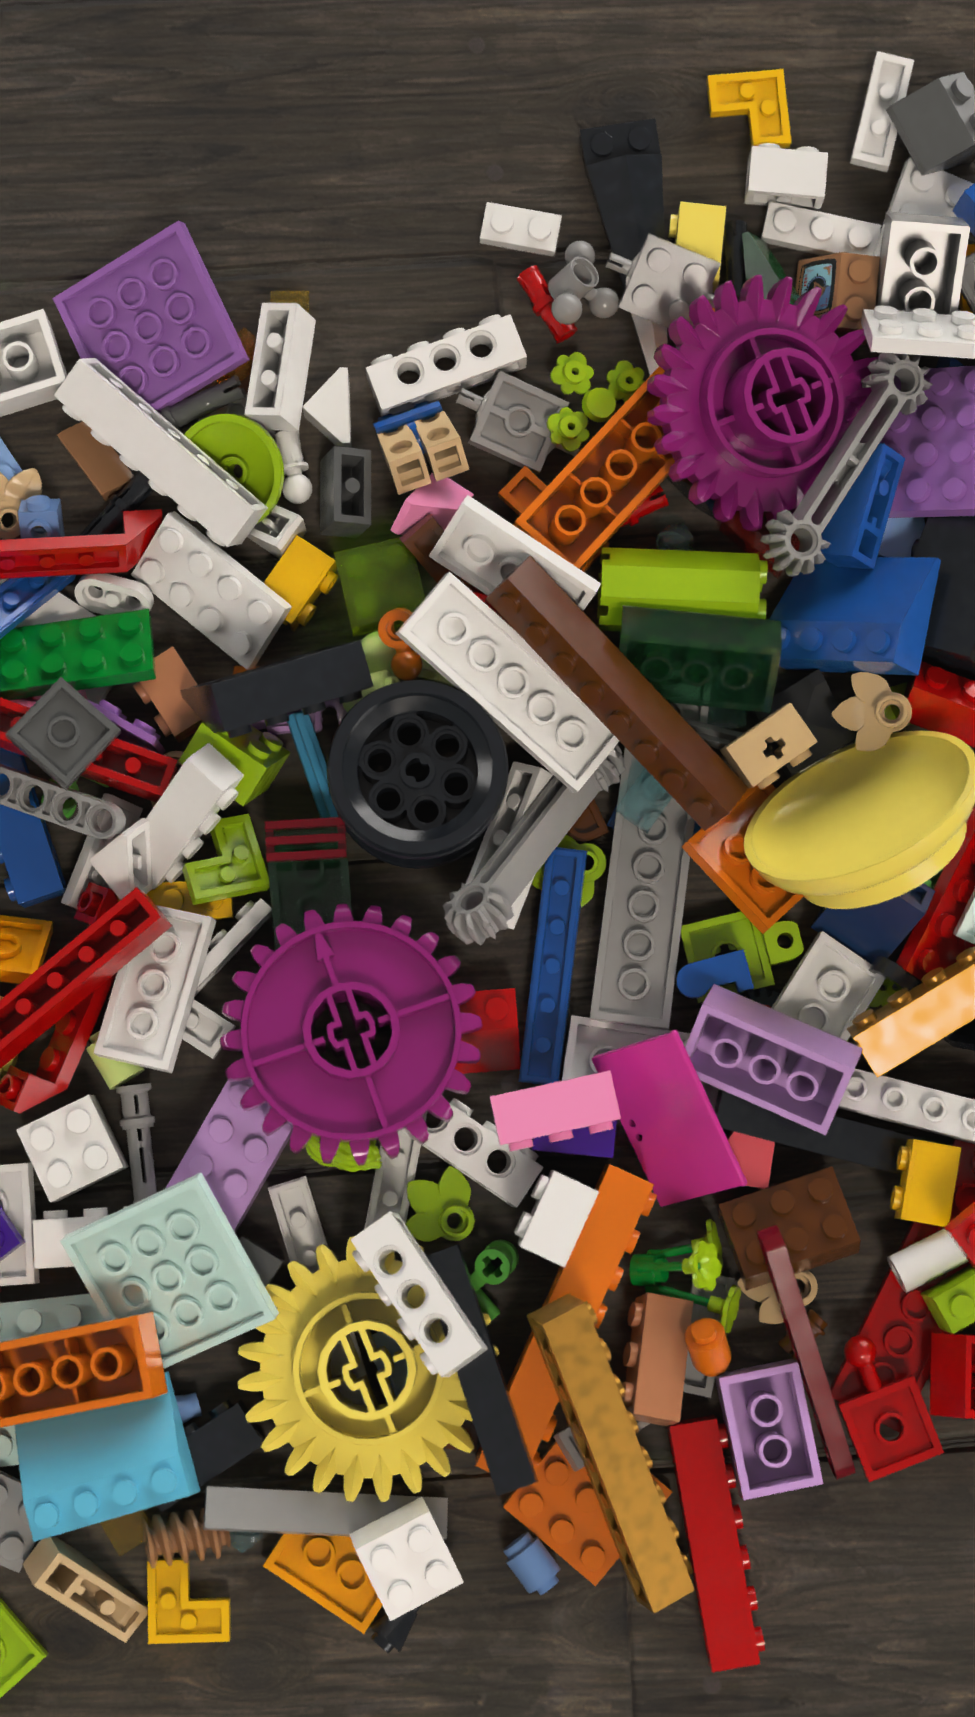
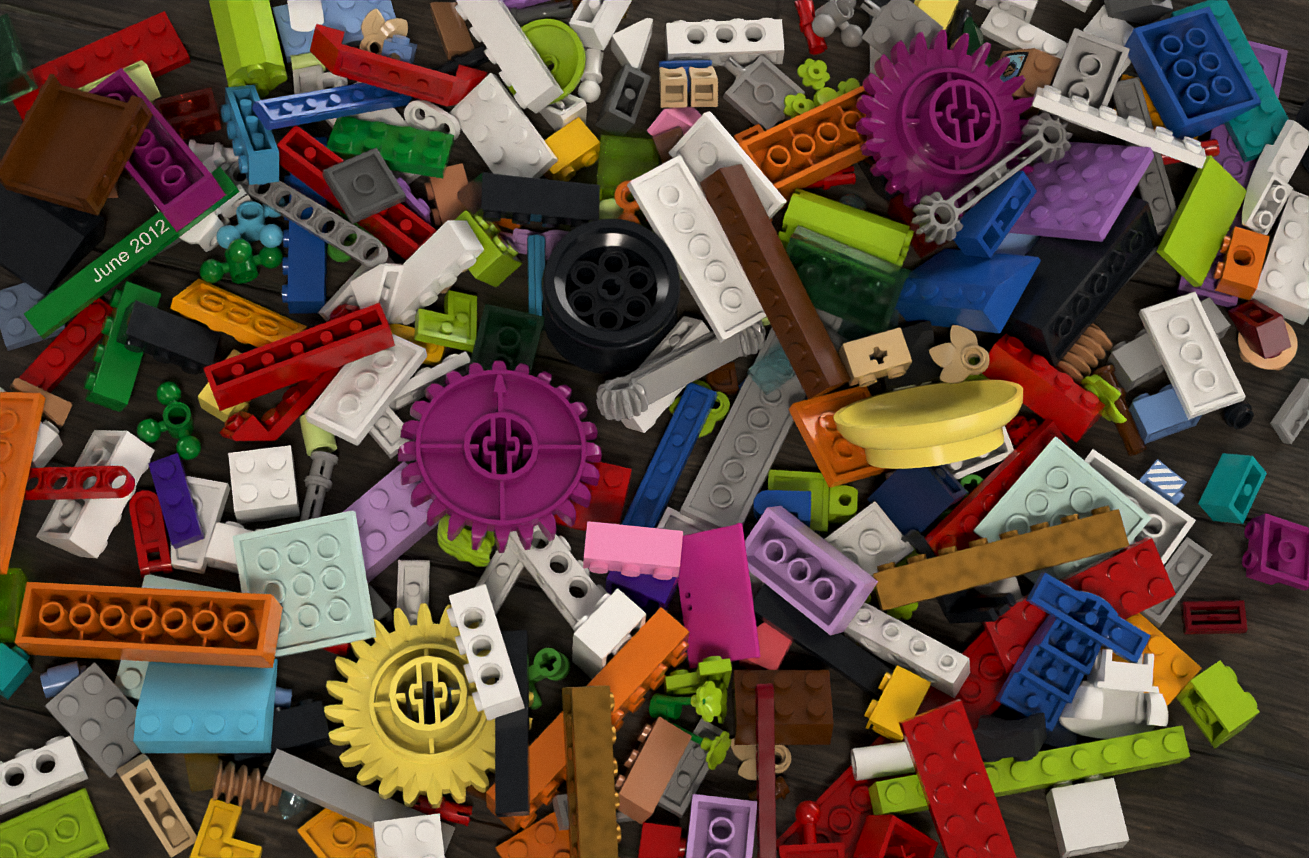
camera: 15 degrees right, 15 degrees down
dark red tile [264,817,347,863] -> none
lime plate [405,1166,474,1242] -> none
orange brick [685,1318,732,1377] -> none
none -> red pin [410,795,473,827]
none -> lime plate [663,656,732,696]

